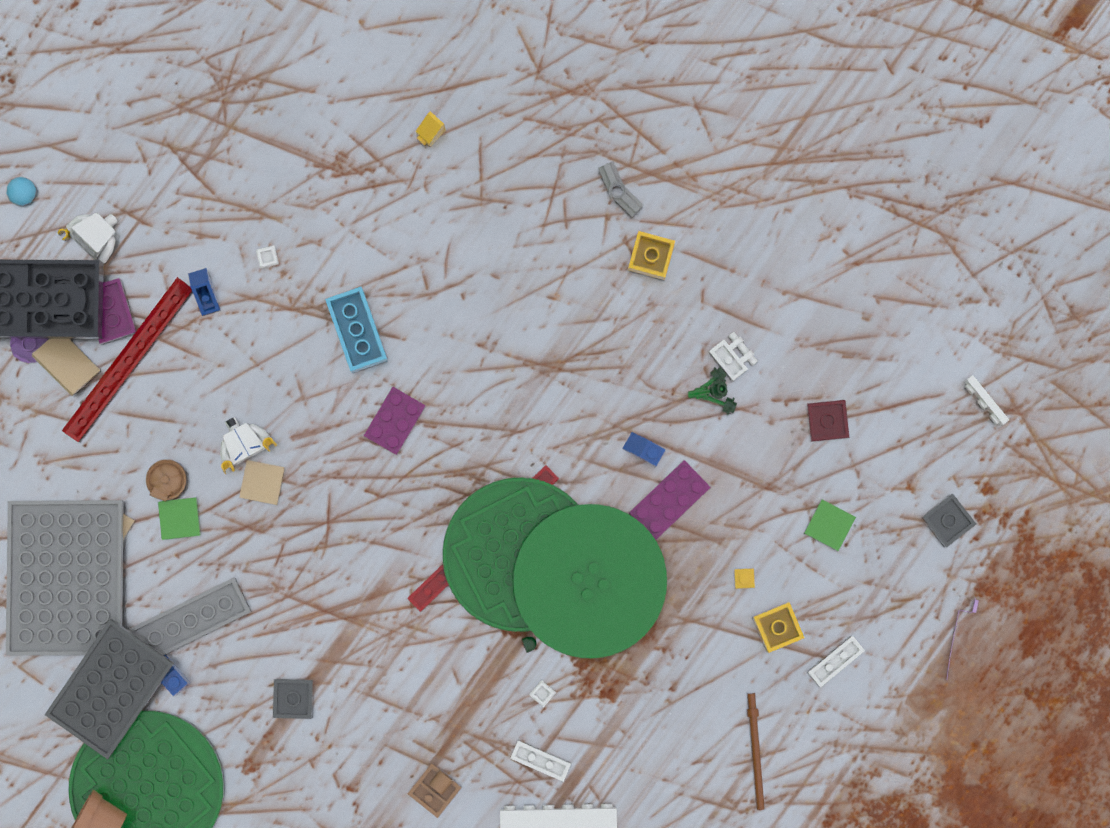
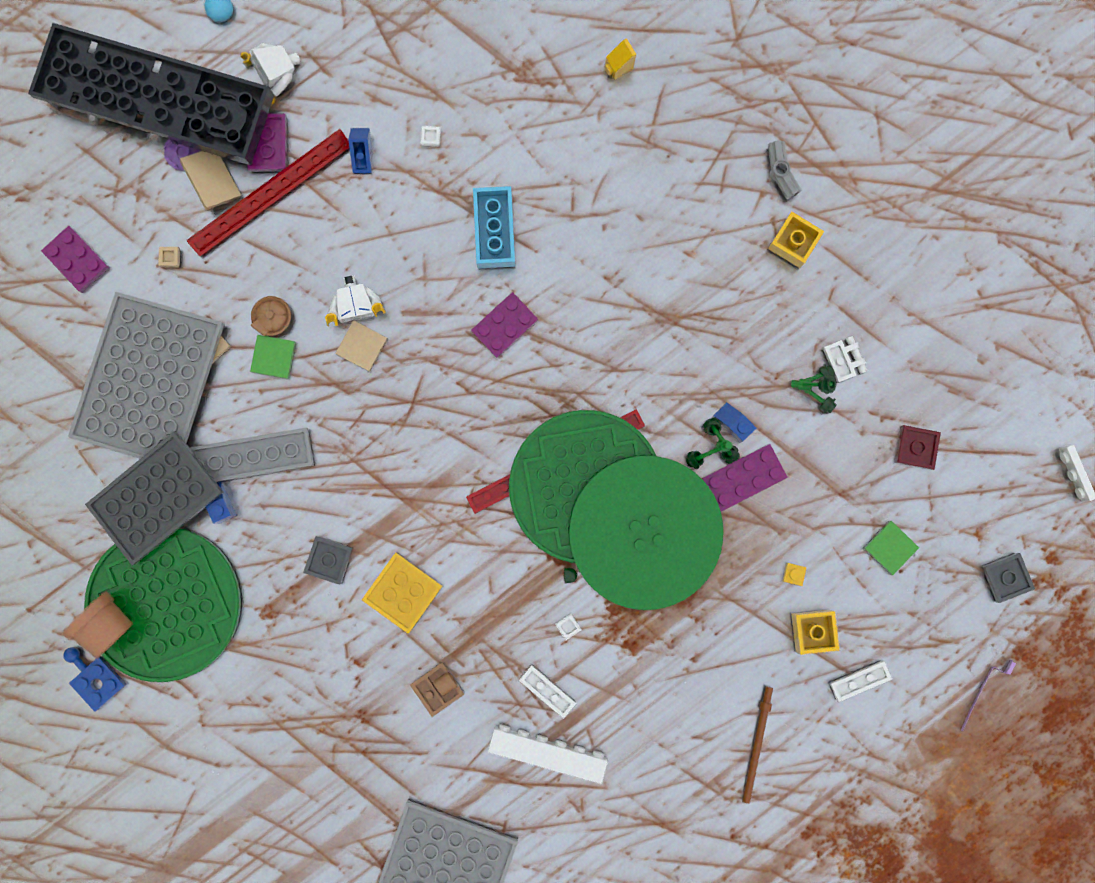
camera: 15 degrees right, 0 degrees up
none -> tan plate [158,247,180,267]
none -> yellow plate [362,552,443,634]
none -> dark green plant [686,417,740,469]

